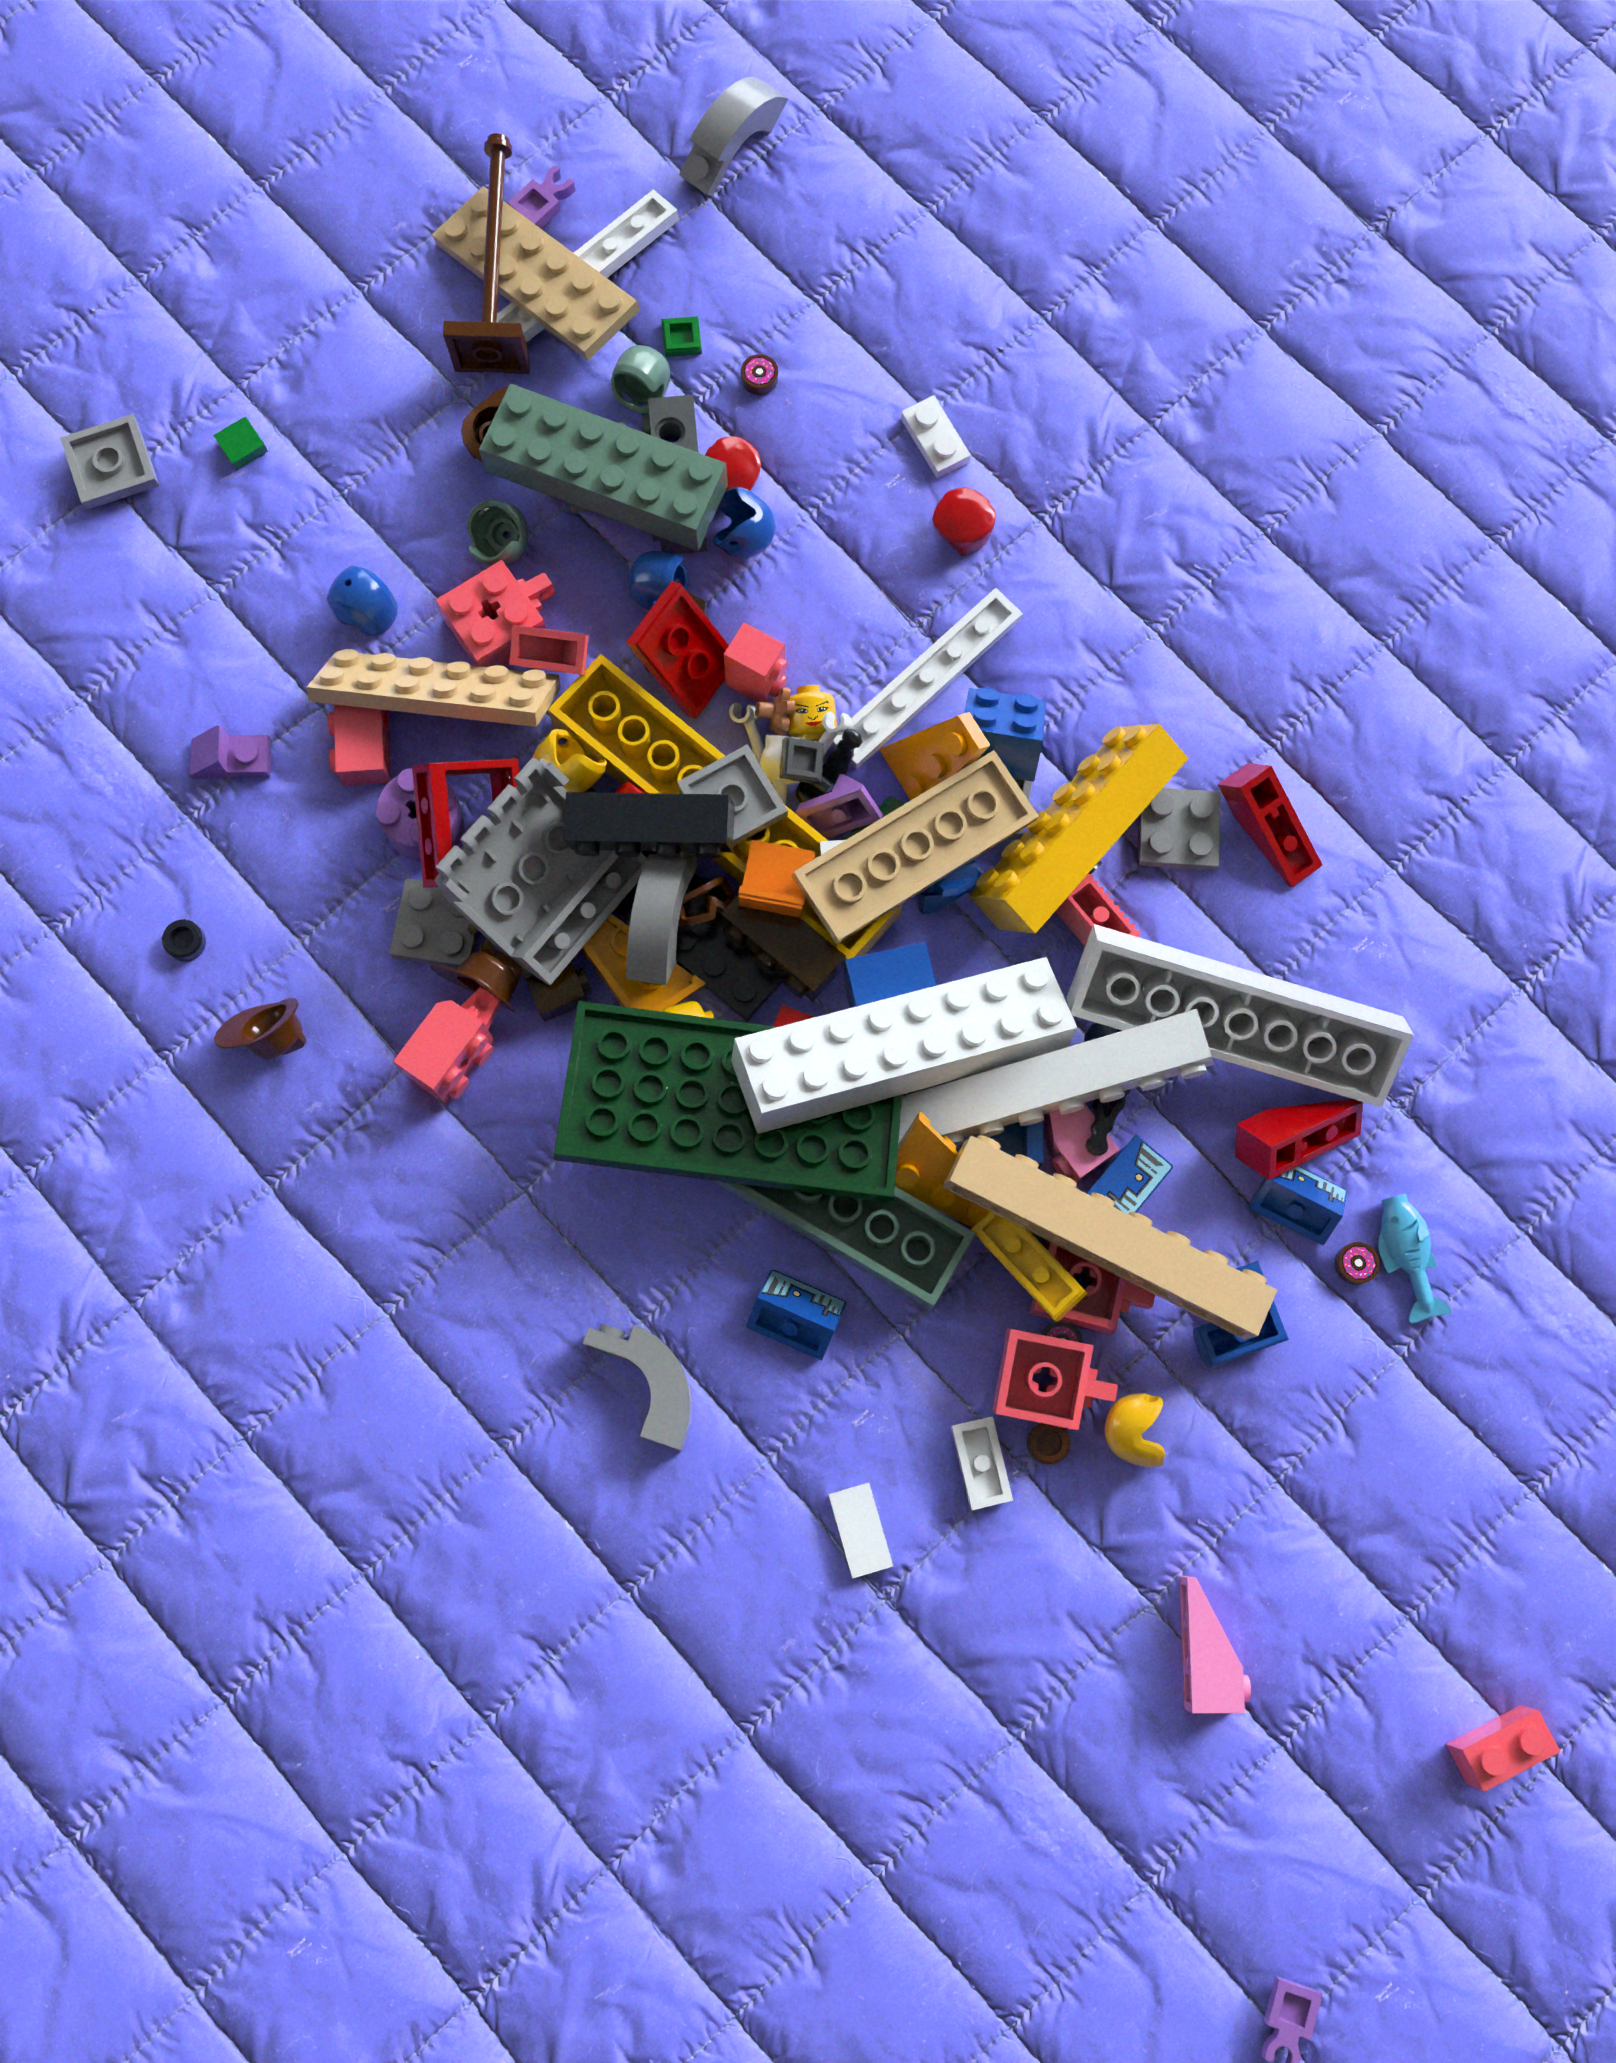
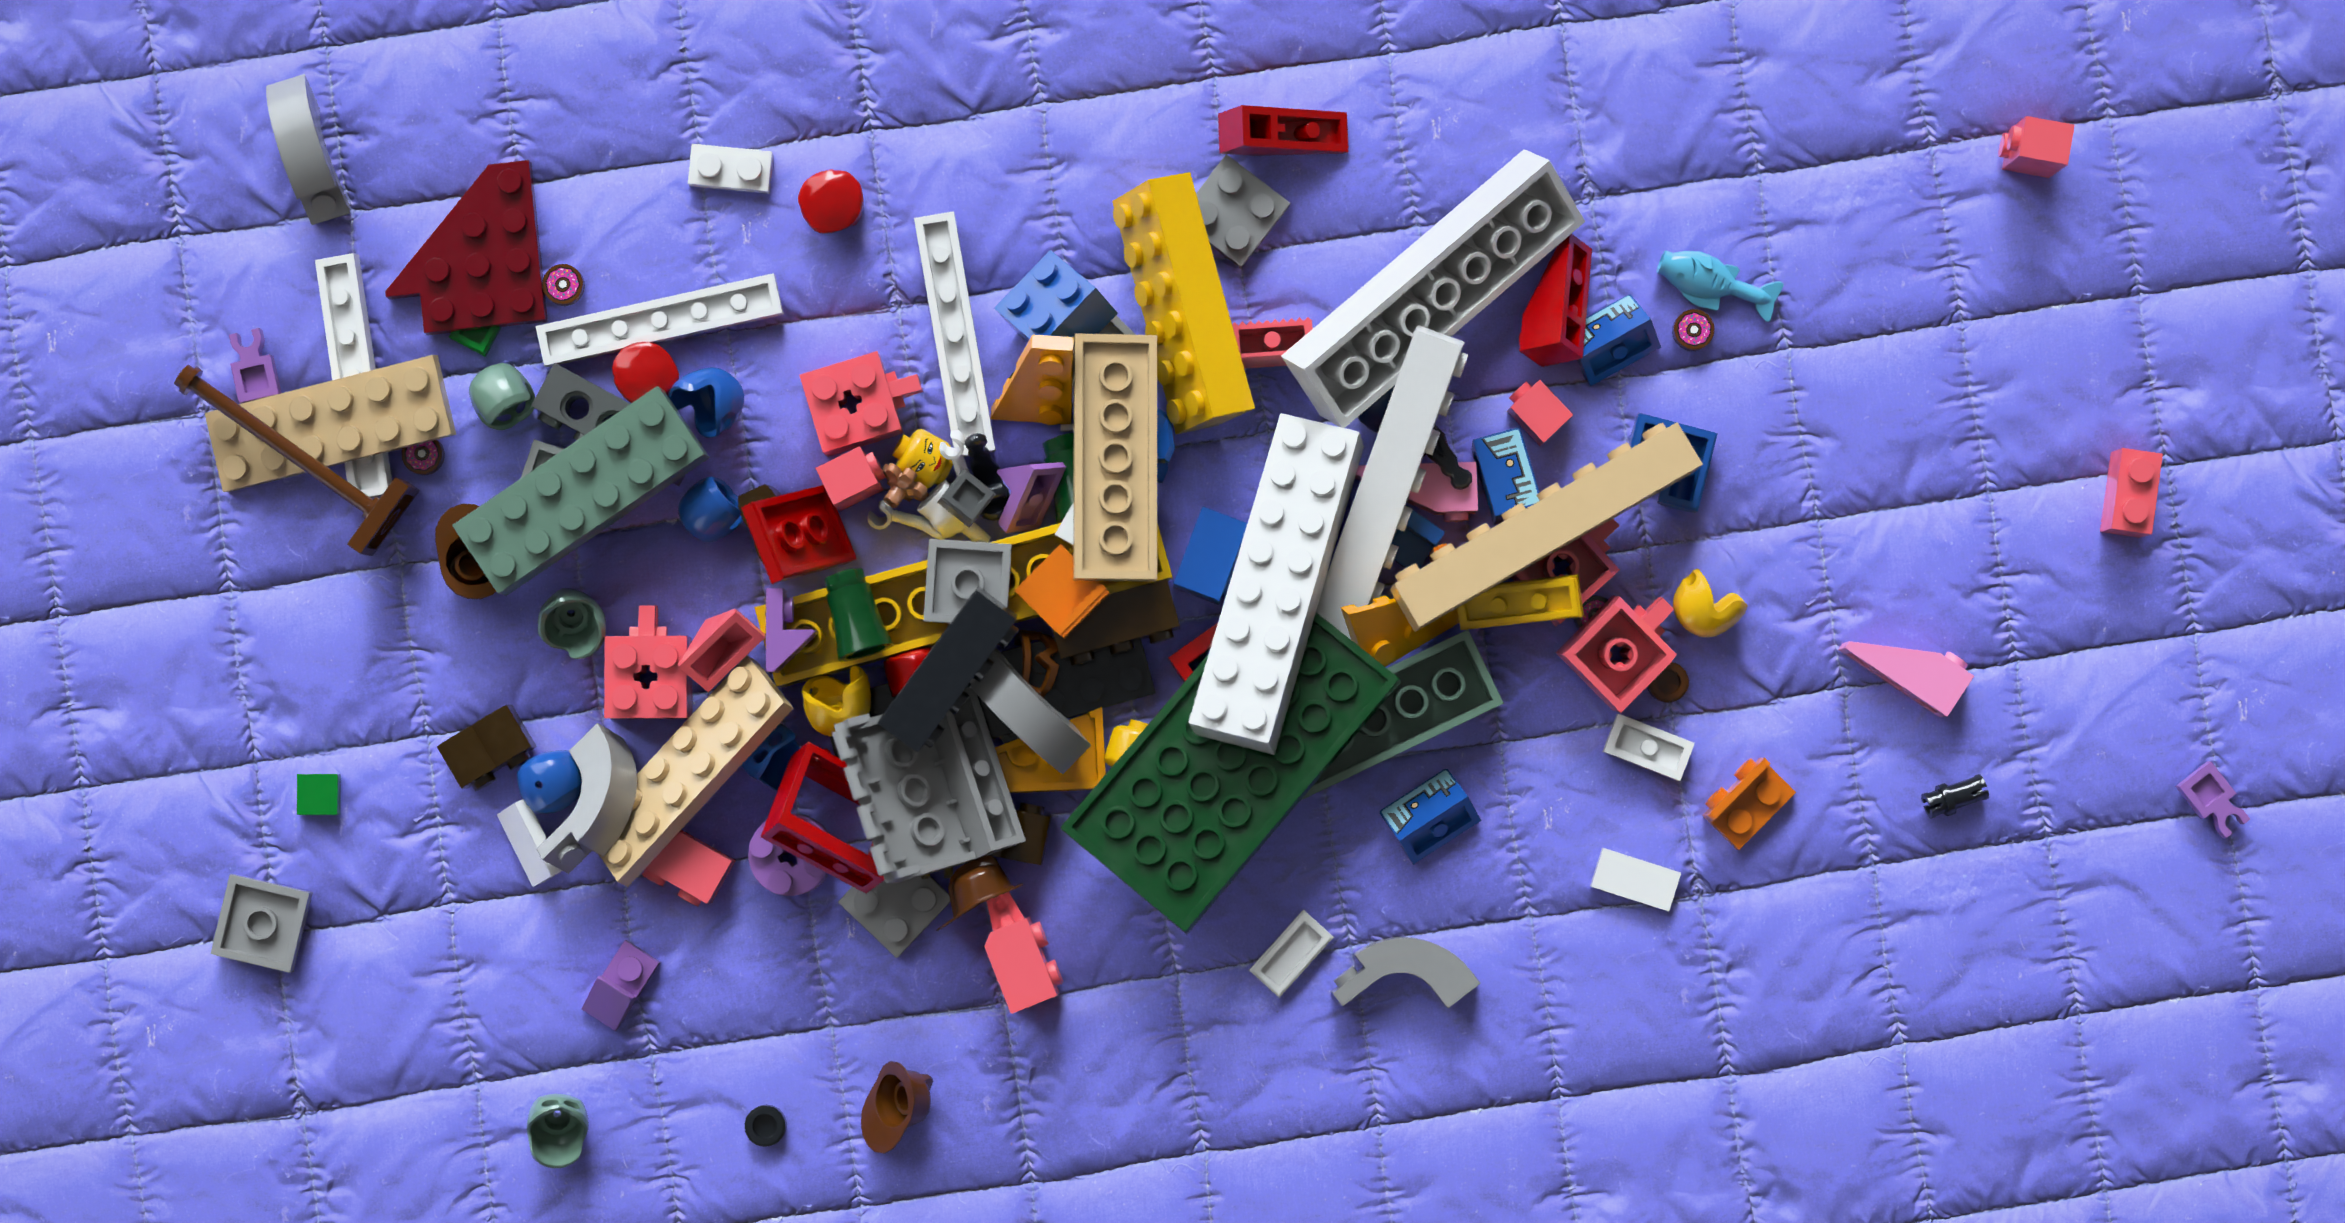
camera: 55 degrees left, 10 degrees up
none -> dark red wing [385,160,548,335]
none -> tile [402,440,445,475]
none -> dark brown brick [437,705,537,791]
none -> white tile [497,799,562,887]
none -> sand green helmet [527,1094,589,1168]
none -> white plate [536,273,784,367]
none -> light grey arch [536,723,637,874]
none -> blue helmet [741,723,801,791]
none -> medium lavender slope [766,588,819,673]
none -> coral hinge [799,351,923,457]
none -> dark green plant [824,568,894,662]
none -> white tile [1249,910,1334,998]
none -> coral brick [1507,380,1573,446]
none -> orange bracket [1702,757,1796,850]
none -> black pin [1921,774,1989,819]

